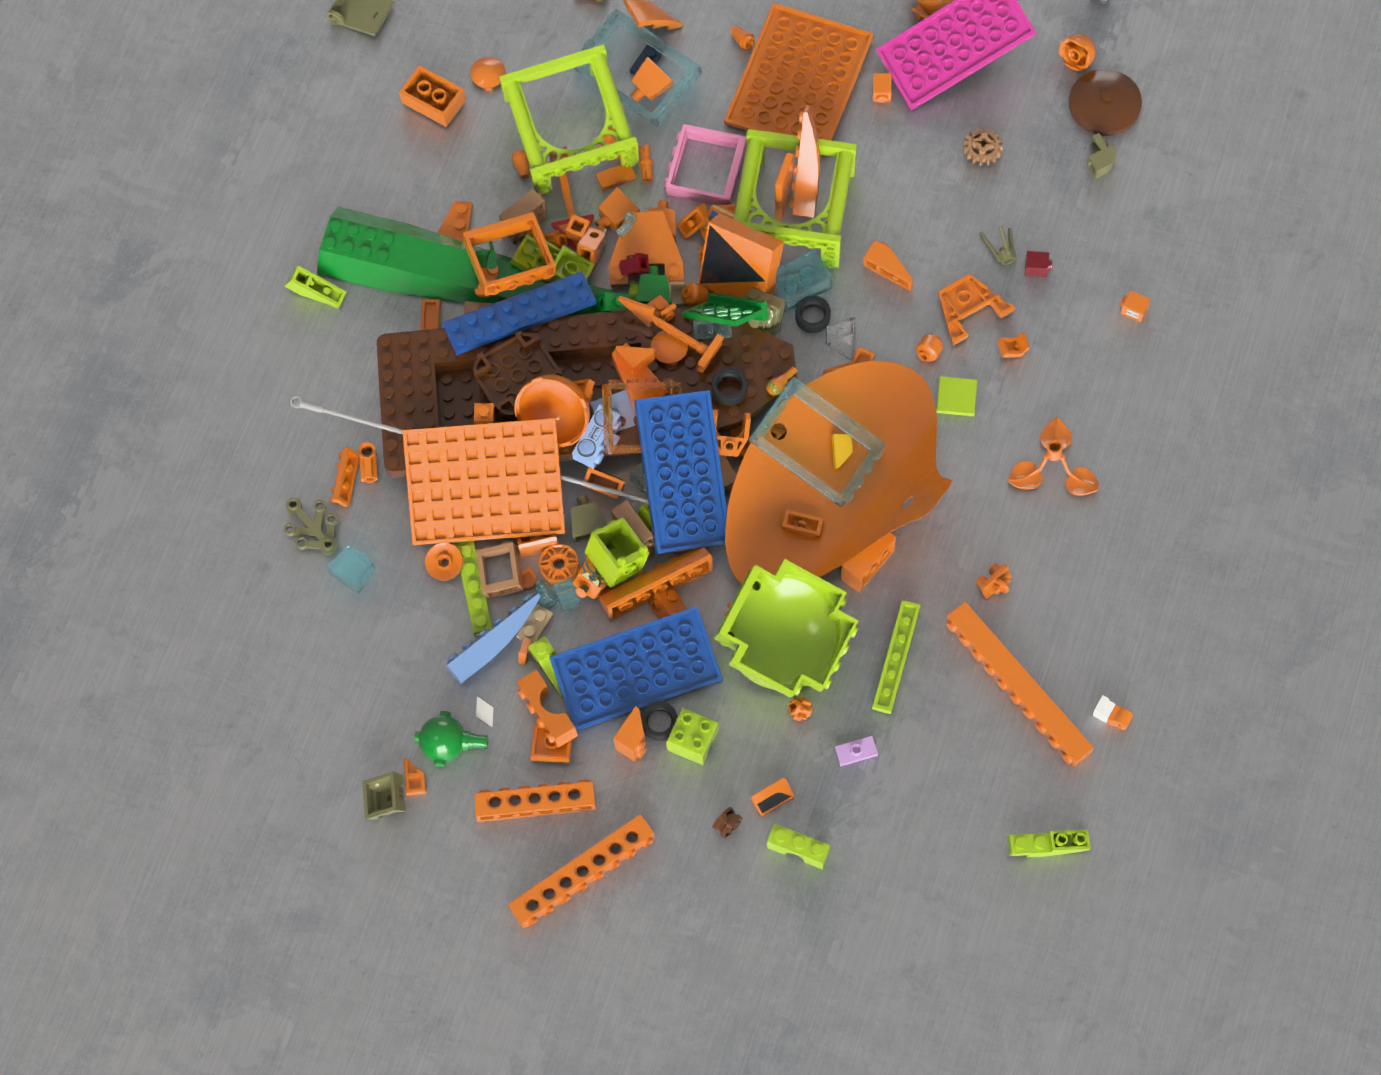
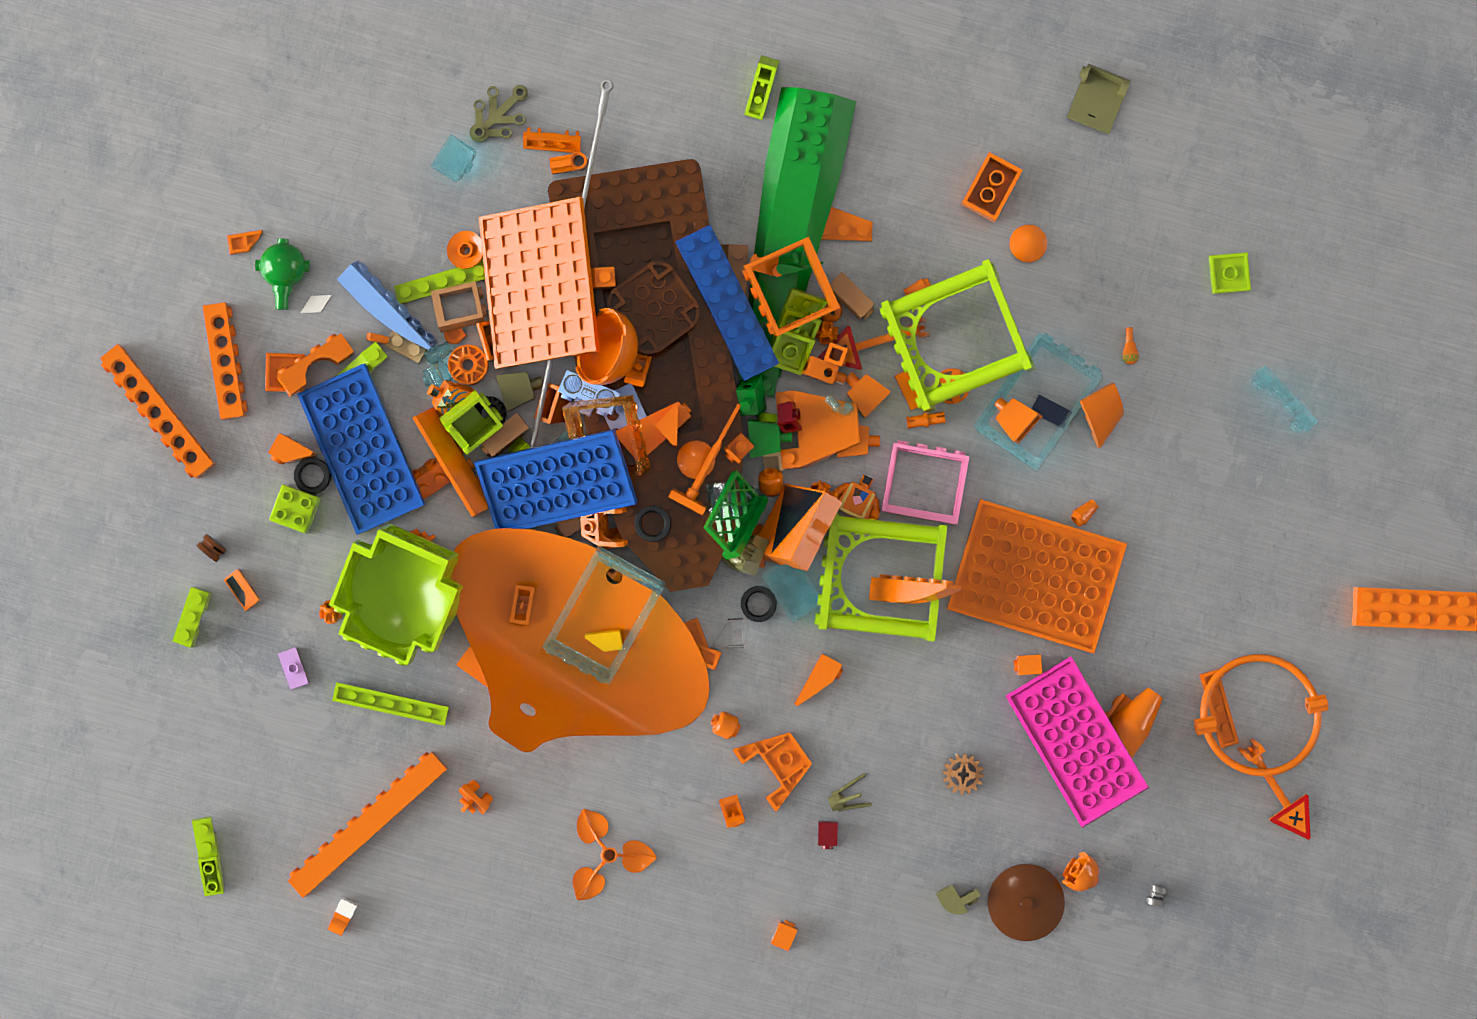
camera: 90 degrees right, 20 degrees up
olive brick [362,771,406,820] -> none
orange tile [420,299,441,330] -> none
orange slope [676,203,709,240] -> none
orange piece [766,366,797,396] -> none
orange tile [775,153,794,221] -> none
lime tile [936,376,977,417] -> none

